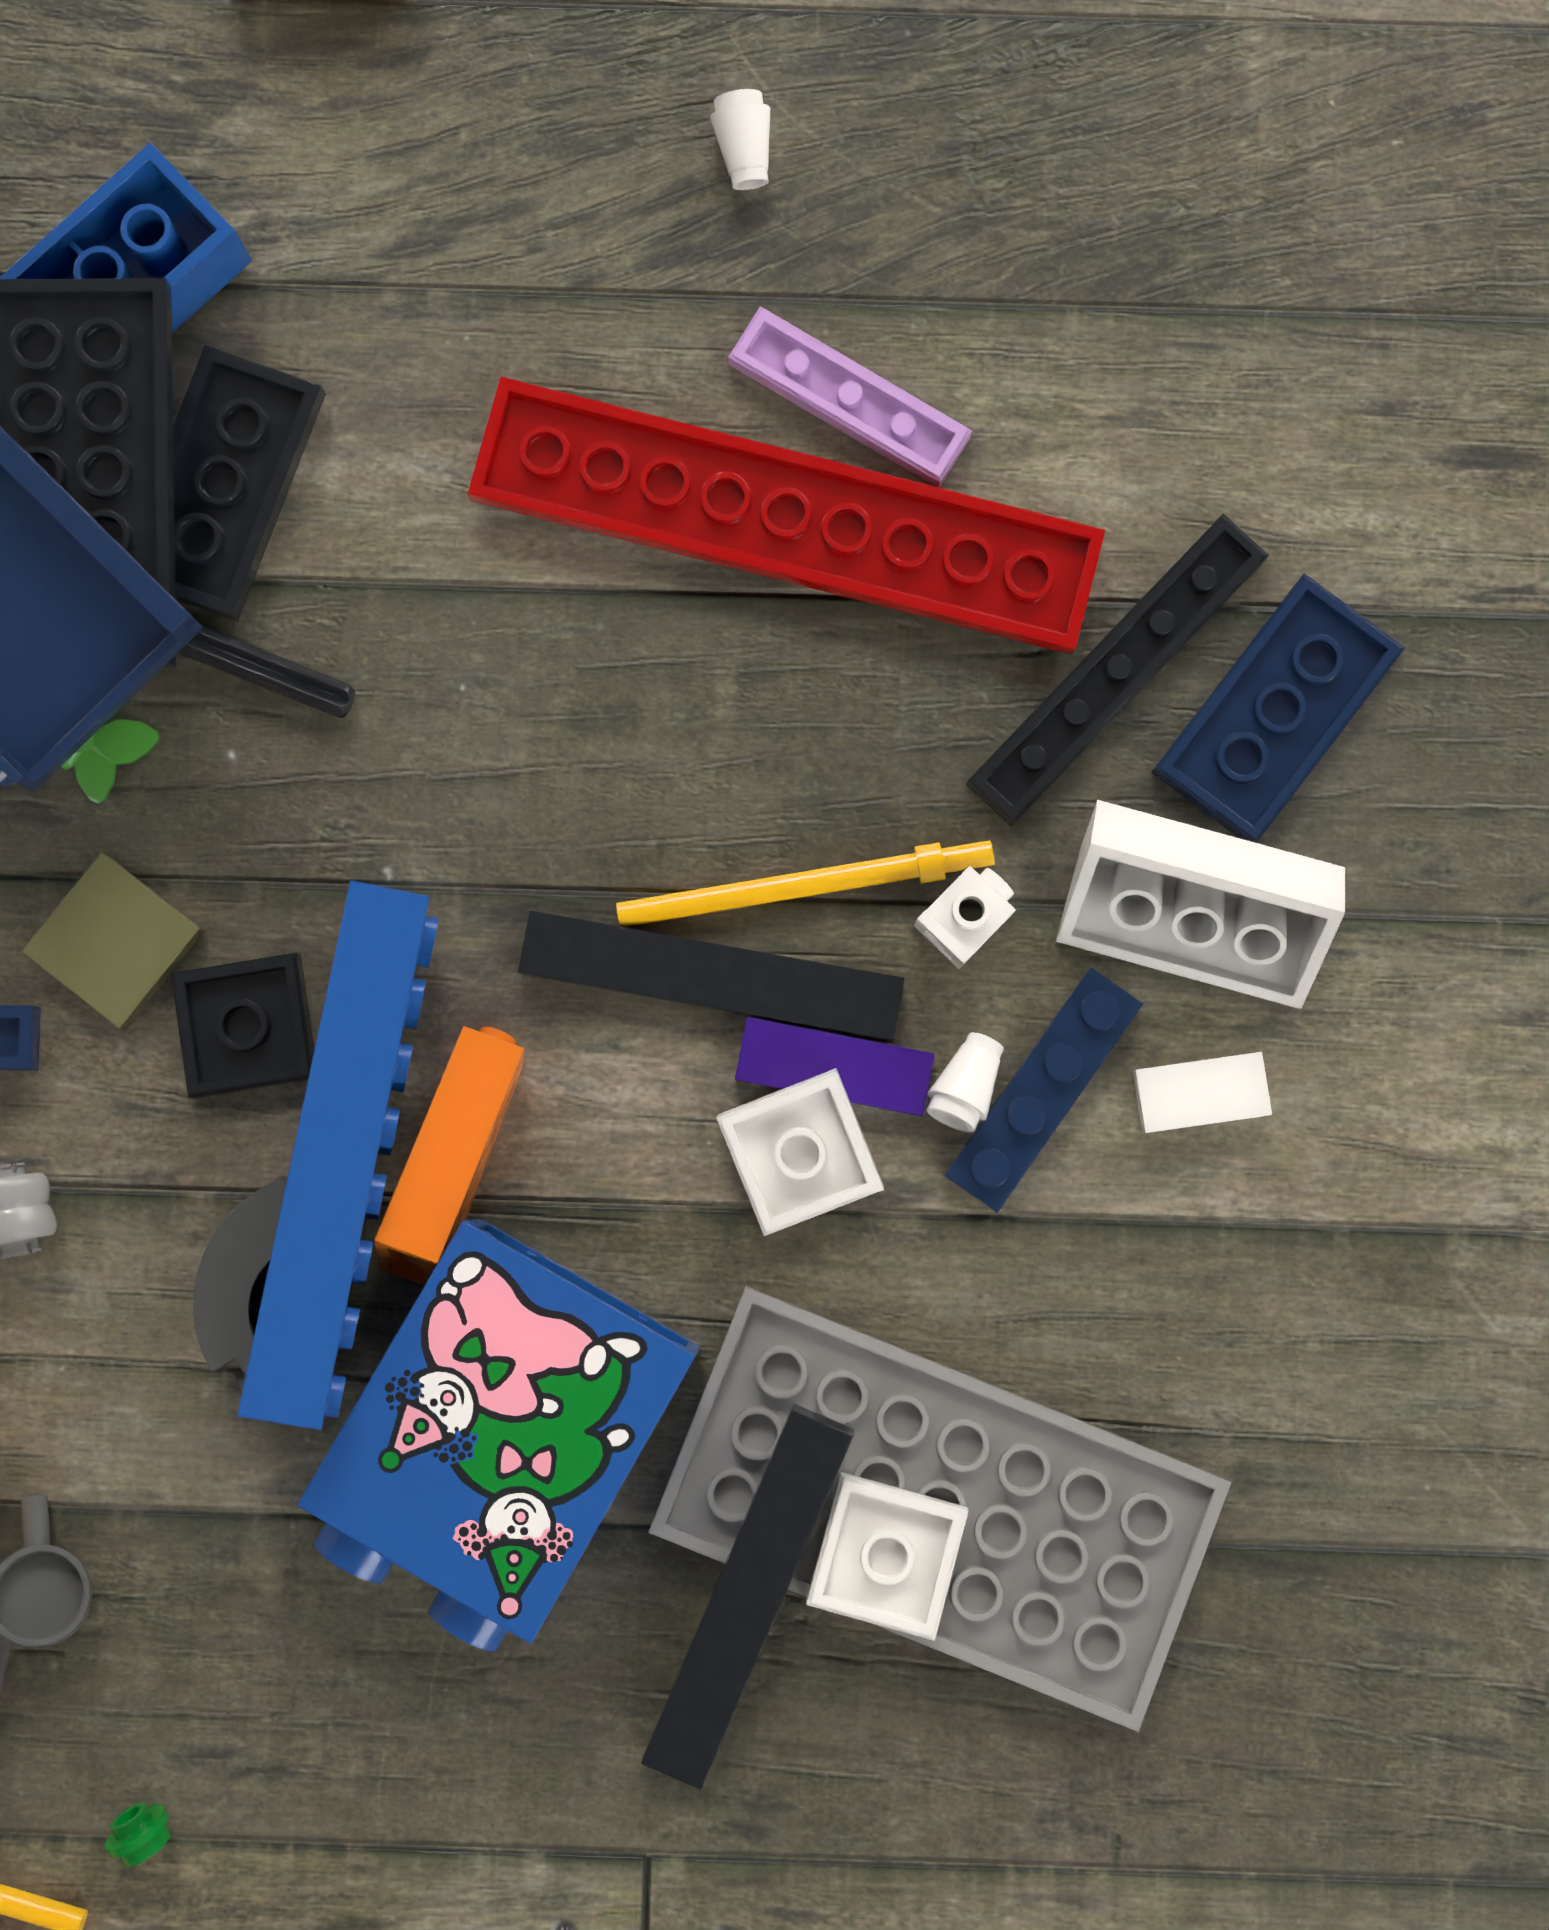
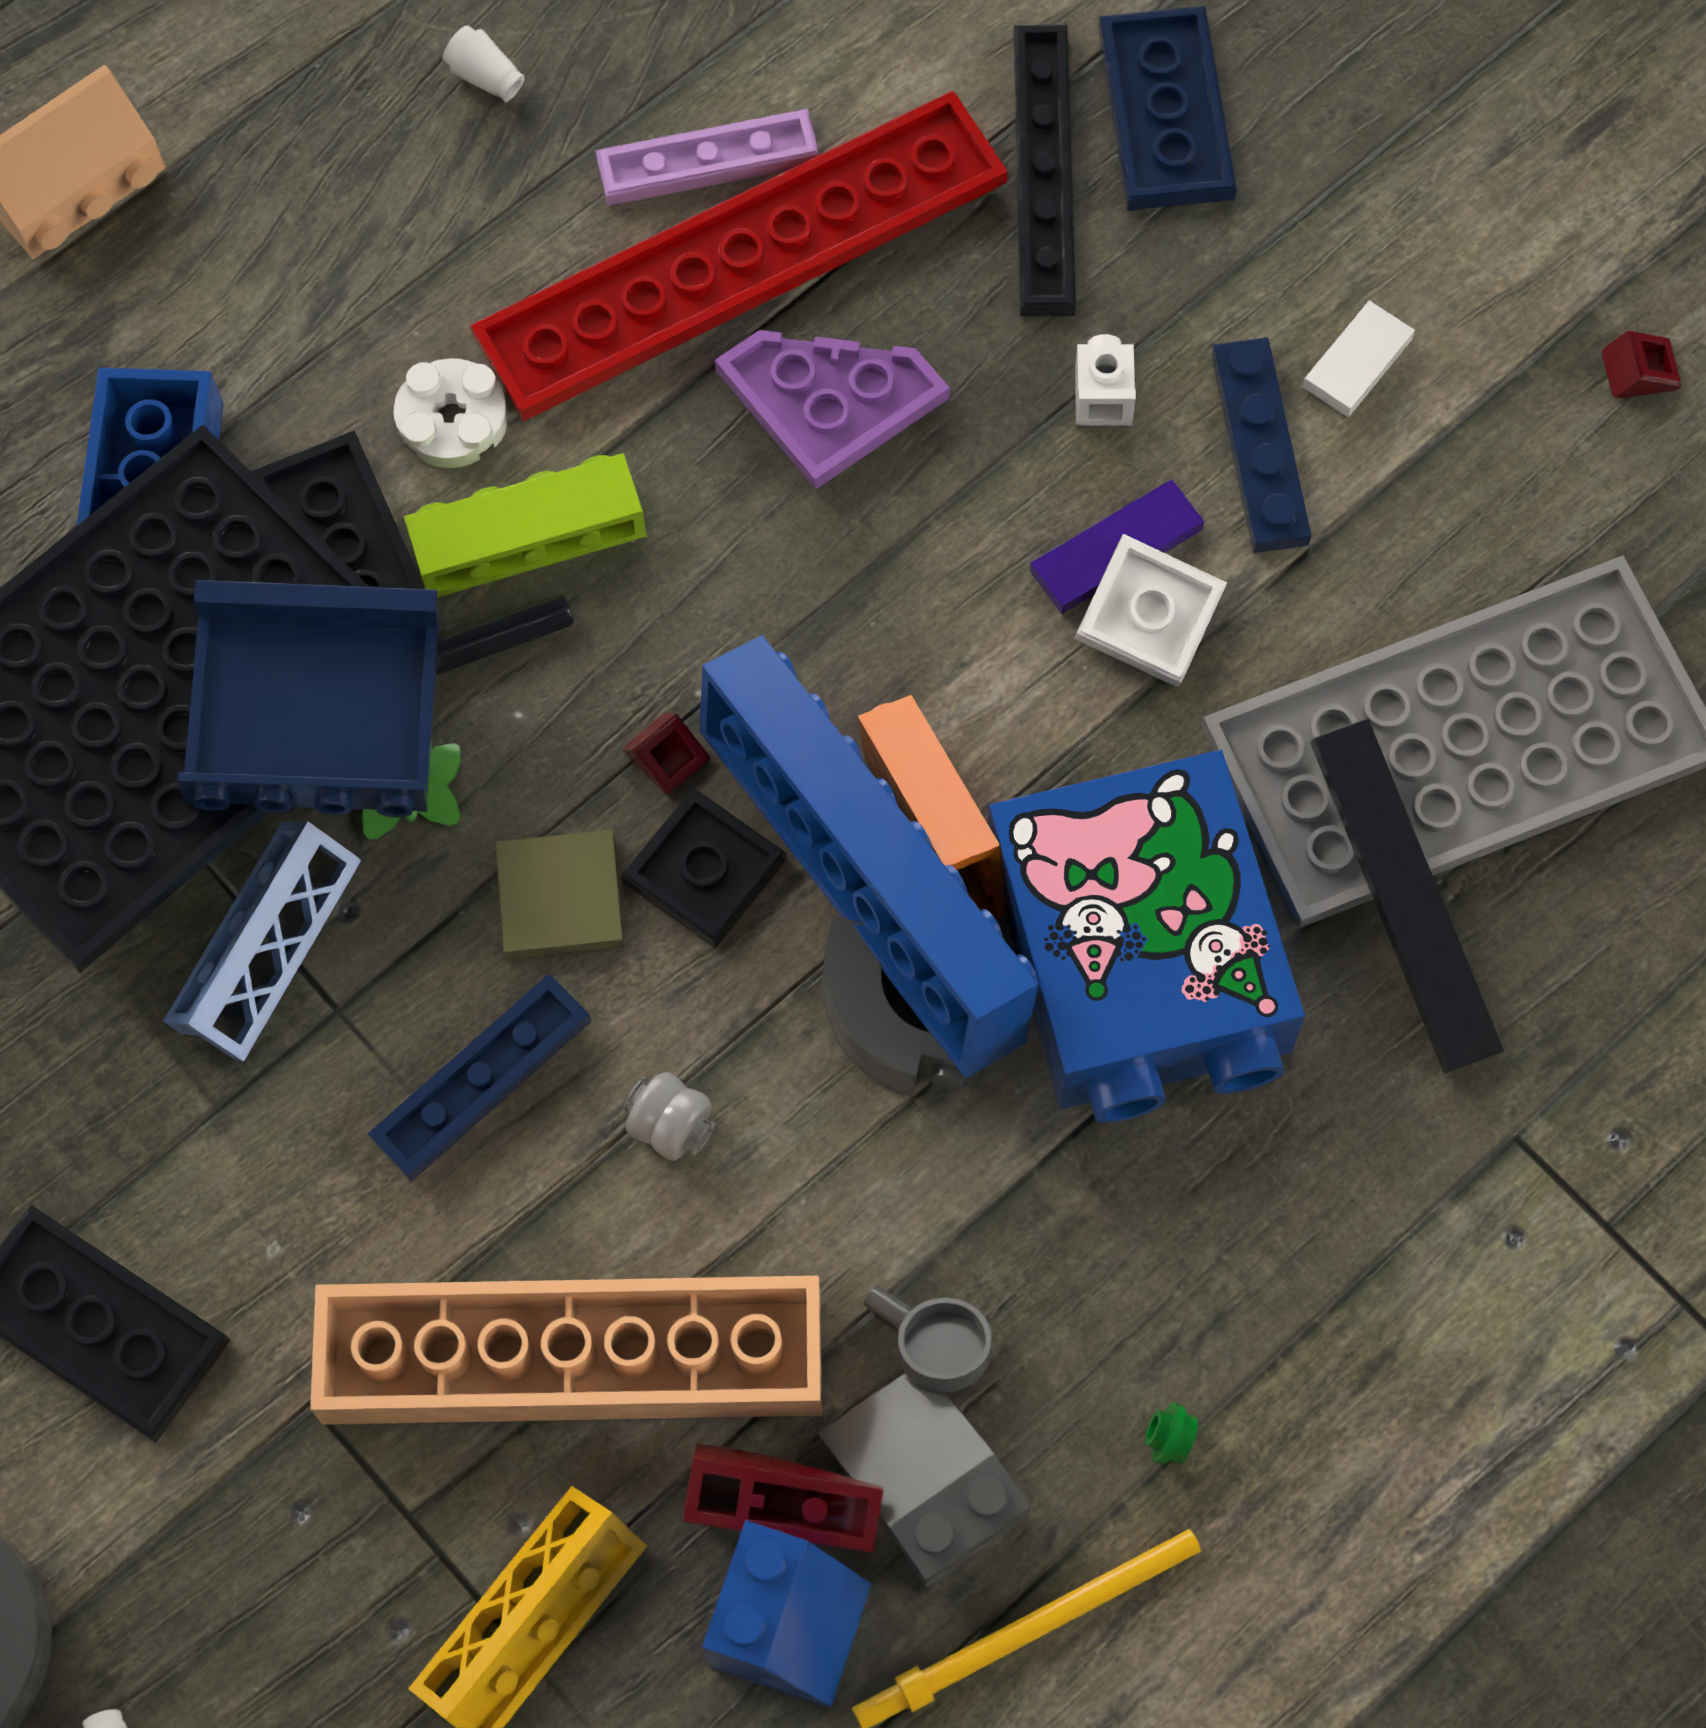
camera: 45 degrees left, 15 degrees down
black tile [518,910,905,1042] -> none
yellow bar [616,840,995,927] -> none
white tile [806,1472,969,1641] -> none
white cone [927,1032,1004,1132] -> none
white slope [1056,800,1345,1009] -> none
none -> white plate [394,359,508,468]
none -> lime brick [404,453,647,597]
none -> dark red slope [623,713,711,795]
none -> medium lavender plate [715,330,950,490]
none -> dark red slope [1602,330,1682,398]

